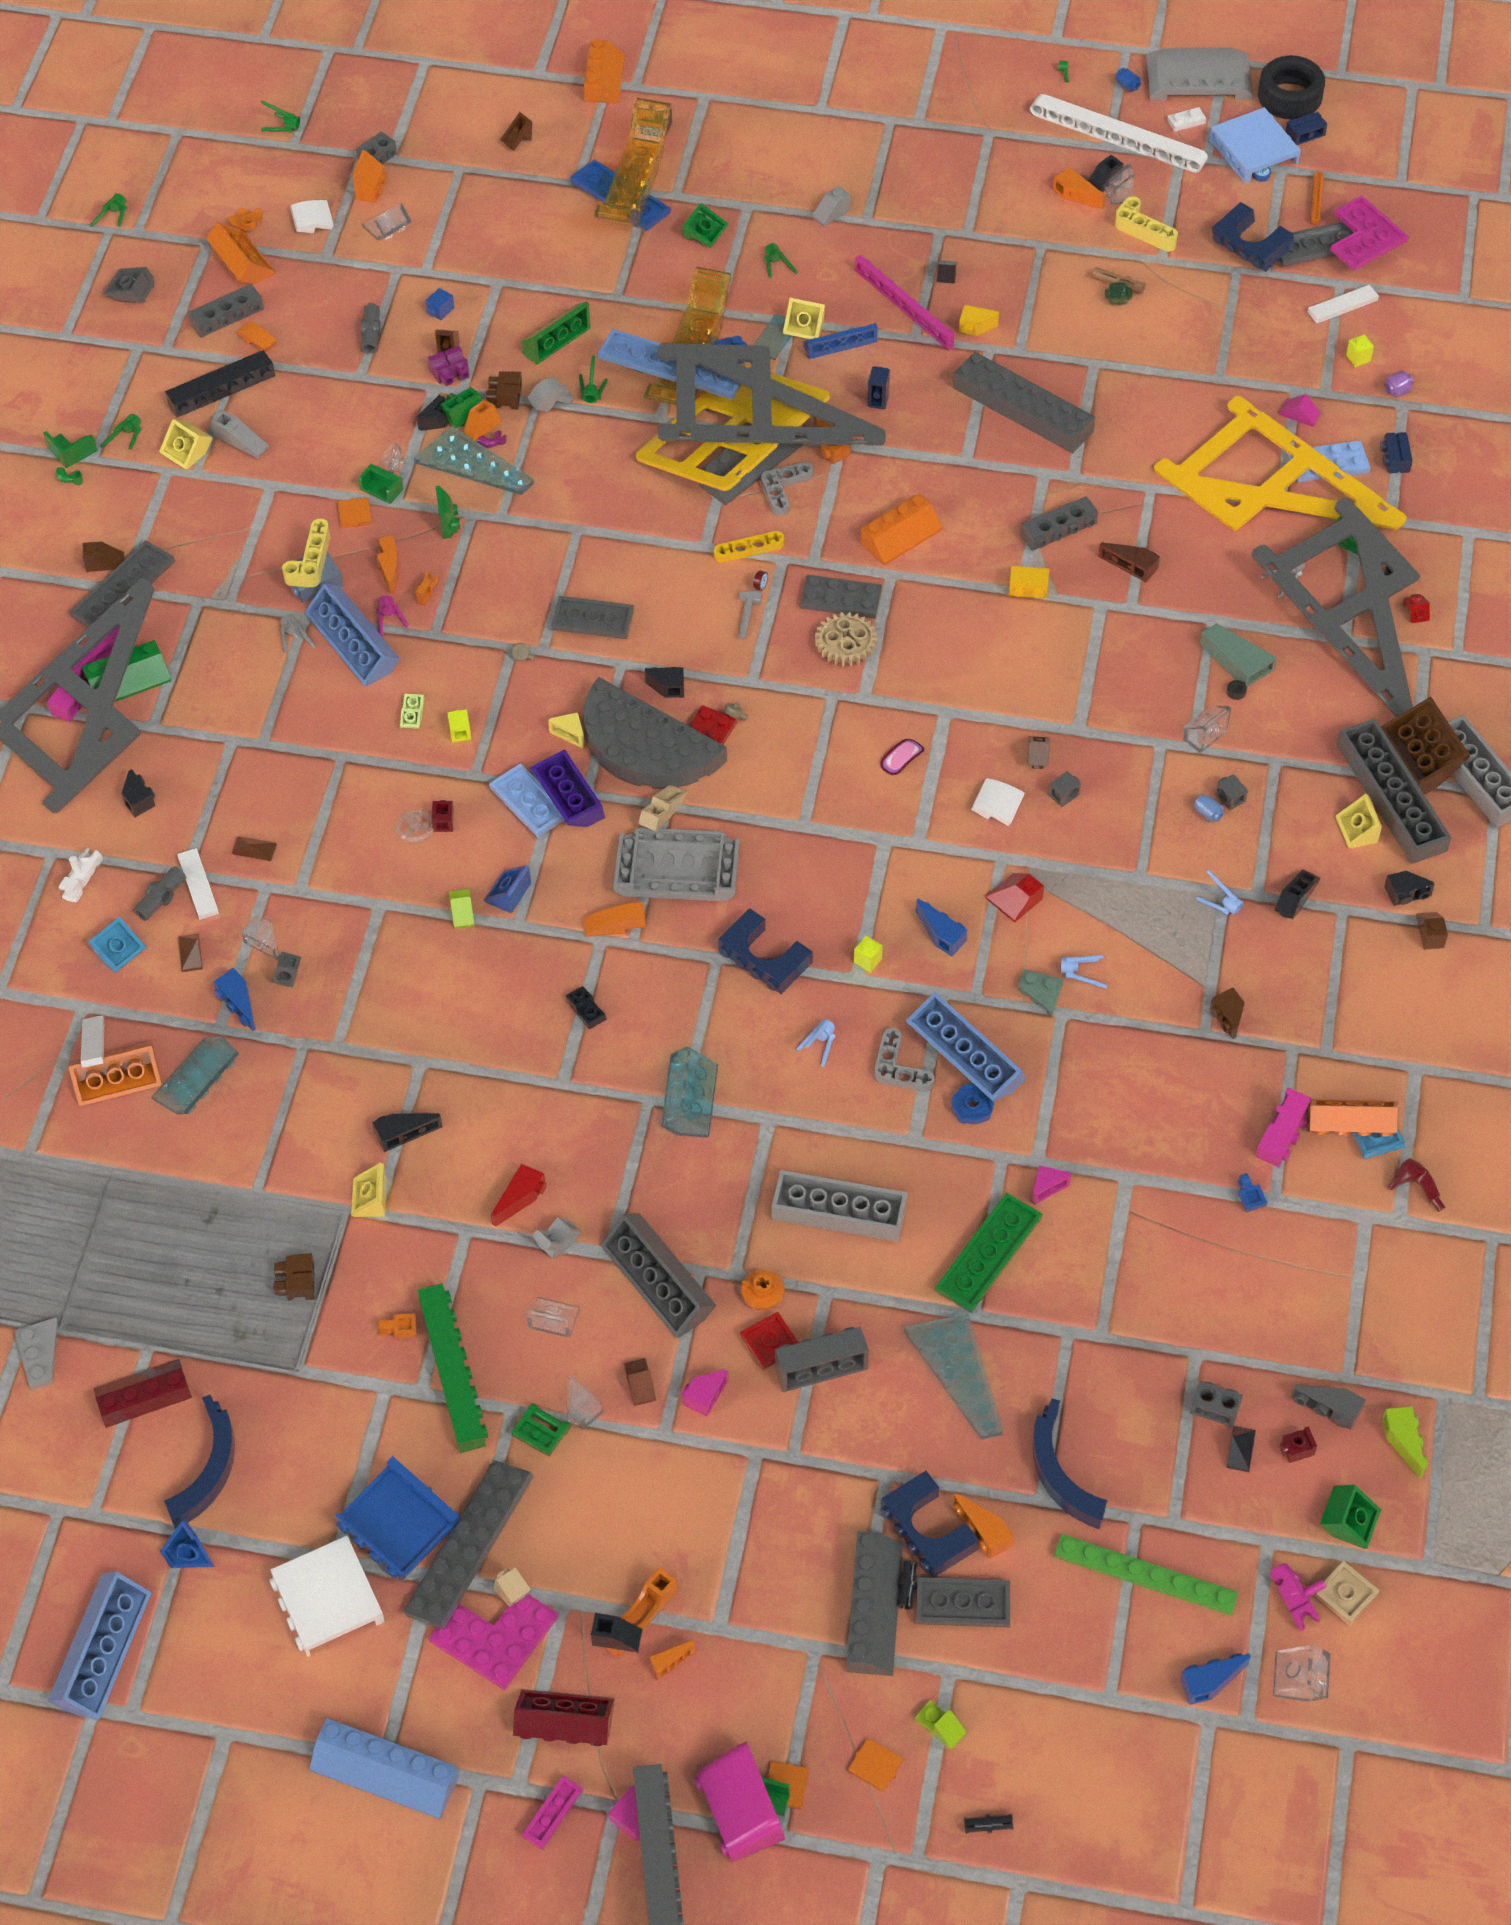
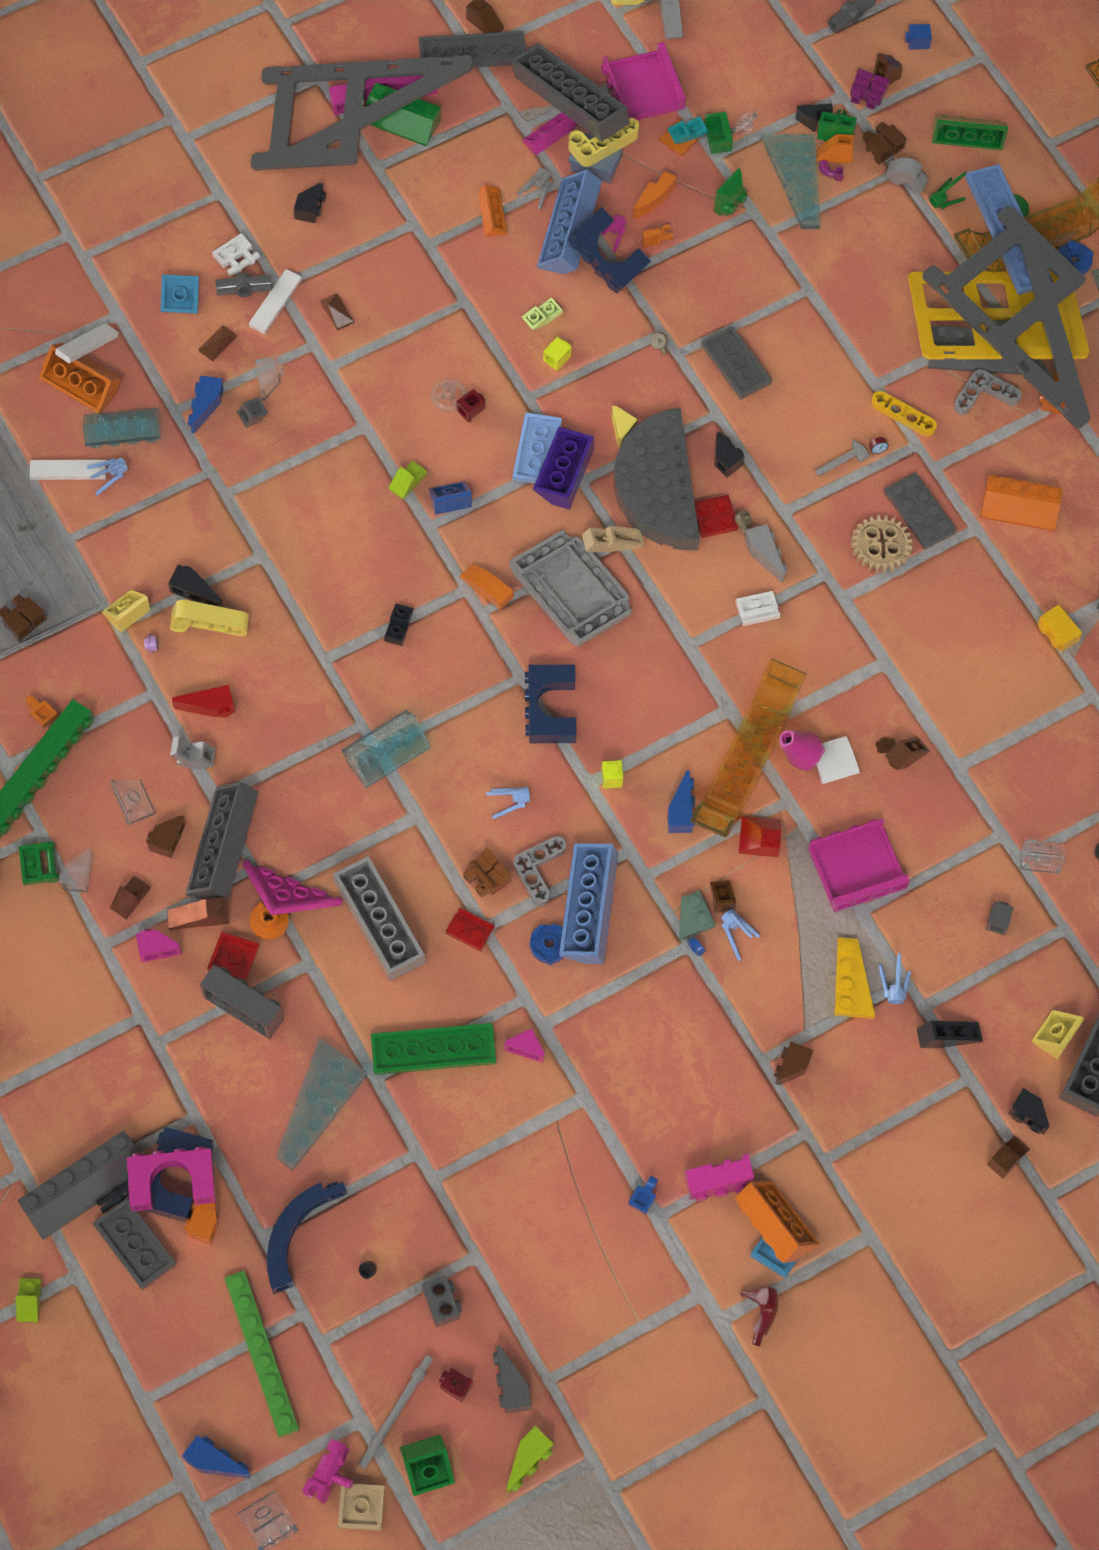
camera: 45 degrees right, 10 degrees up
white piece [59,848,103,902] -> none
sticker [880,739,924,775] -> none
dark grey brick [1049,771,1081,807] -> none
medium blue brick [1194,794,1224,822] -> none
black slope [1227,1426,1256,1472] -> none
none -> white tile [30,460,107,480]
none -> light blue plant [87,458,128,495]
none -> dark pink arch [127,1147,216,1212]
none -> lavender plate [144,634,158,653]
none -> reddish brown slope [146,815,186,858]
none -> copper slope [167,897,229,930]
none -> light yellow beam [170,600,249,636]
none -> white plate [212,233,260,277]
none -> dark pink tile [243,860,343,915]
none -> light grey bar [358,1355,433,1470]
none -> black hinge [359,1261,377,1279]
none -> red plate [446,908,495,952]
none -> dark orange hips [463,848,511,897]
none -> orange slope [478,184,507,236]
none -> dark grey brick [511,43,630,142]
none -> dark pink slope [522,112,576,155]
none -> dark blue arch [567,207,651,294]
none -> dark pink panel [601,42,686,120]
none -> teal slope [667,116,708,144]
none -> blue tile [687,937,706,956]
none -> clear yellow slope [690,658,807,838]
none -> reddish brown slope [710,880,736,913]
none -> white plate [736,591,780,626]
none -> light grey slope [744,524,787,582]
none -> dark pink cone [779,730,825,771]
none -> dark pink panel [808,819,910,912]
none -> yellow wing [834,937,875,1019]
none -> reddish brown plant [875,737,896,753]

